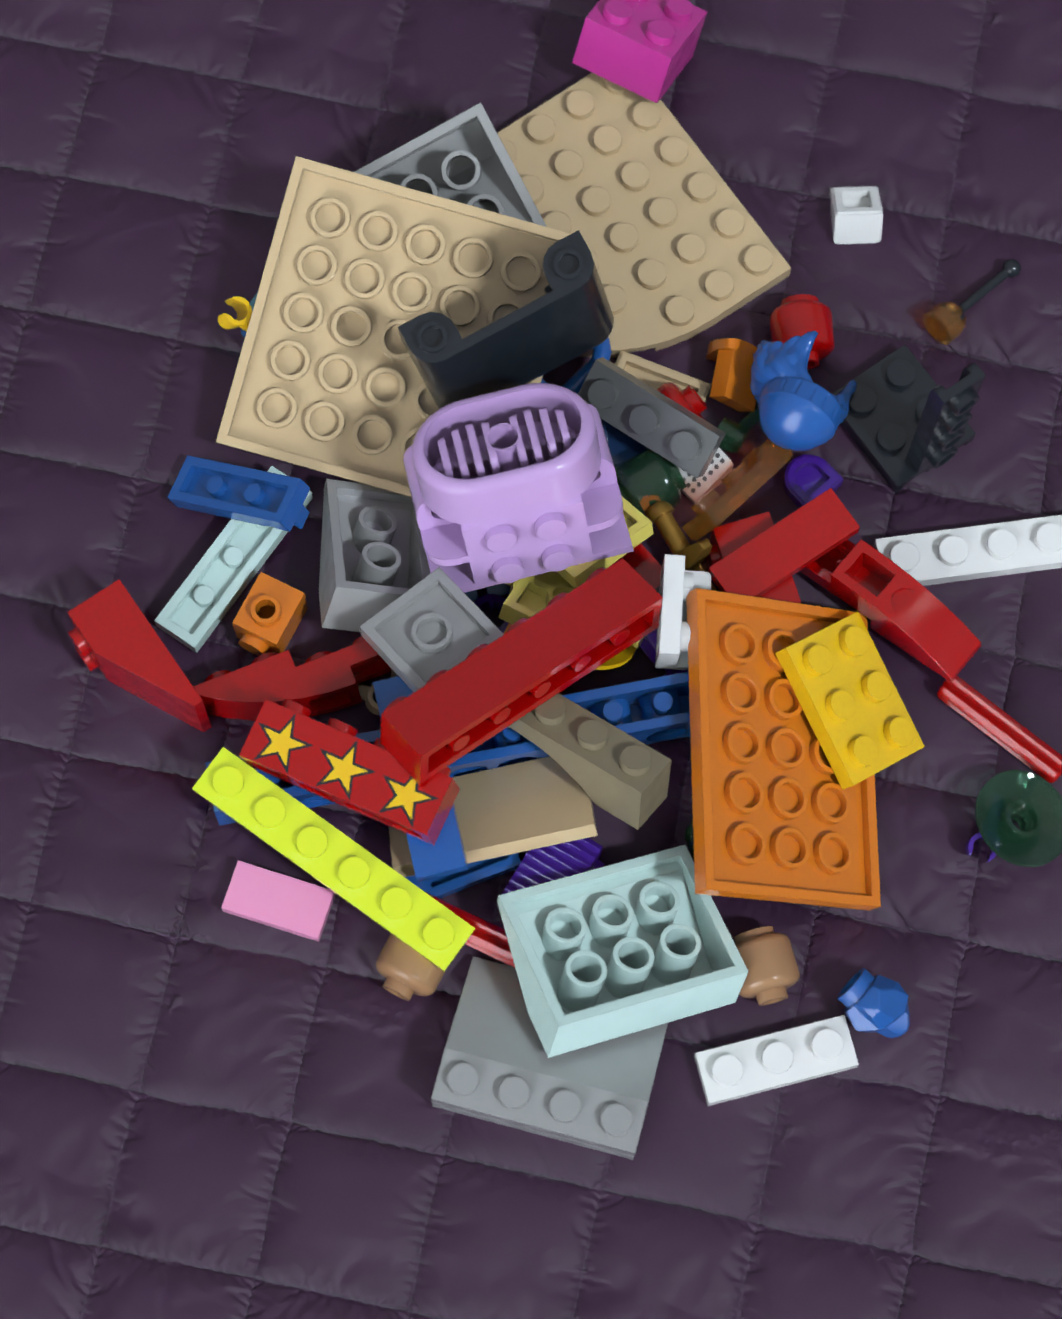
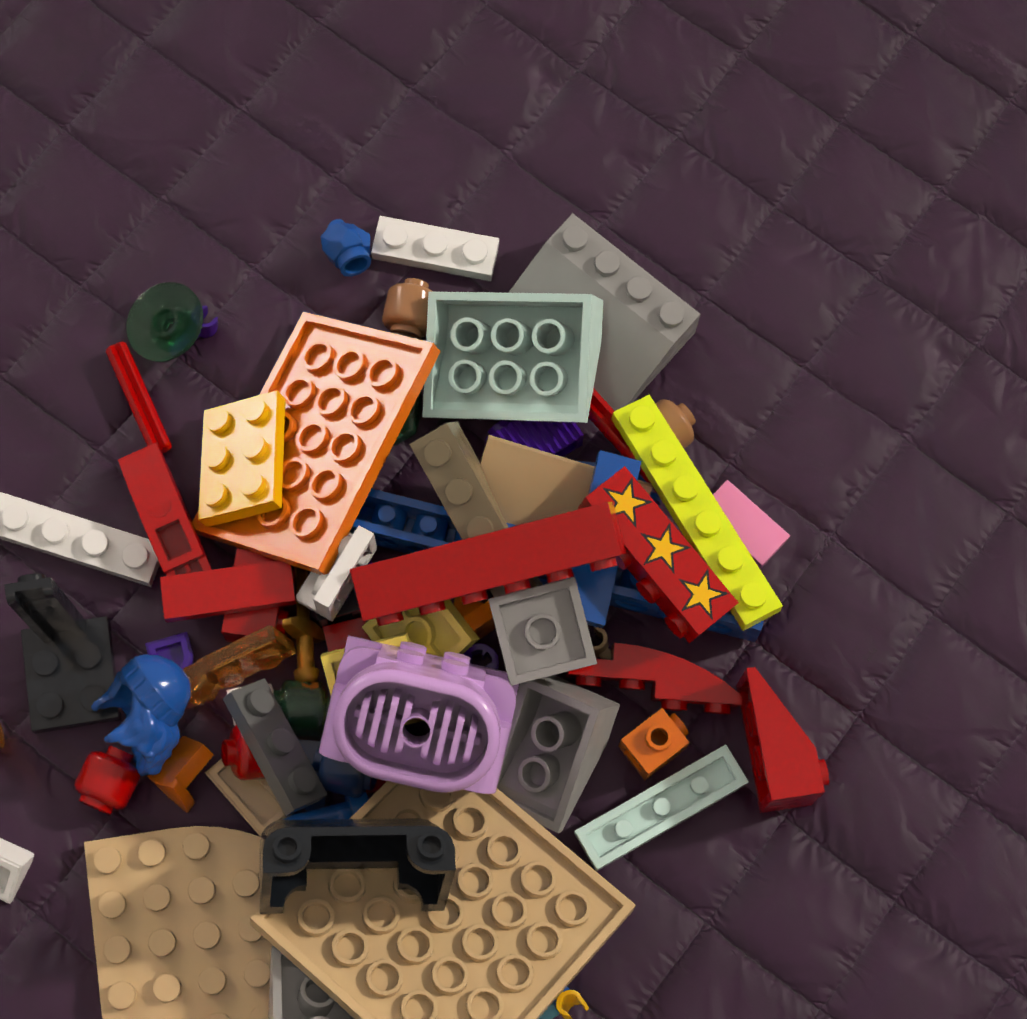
camera: 155 degrees left, 0 degrees up
blue hinge [167,455,310,532] -> none
clear green hand [718,406,760,453] -> none

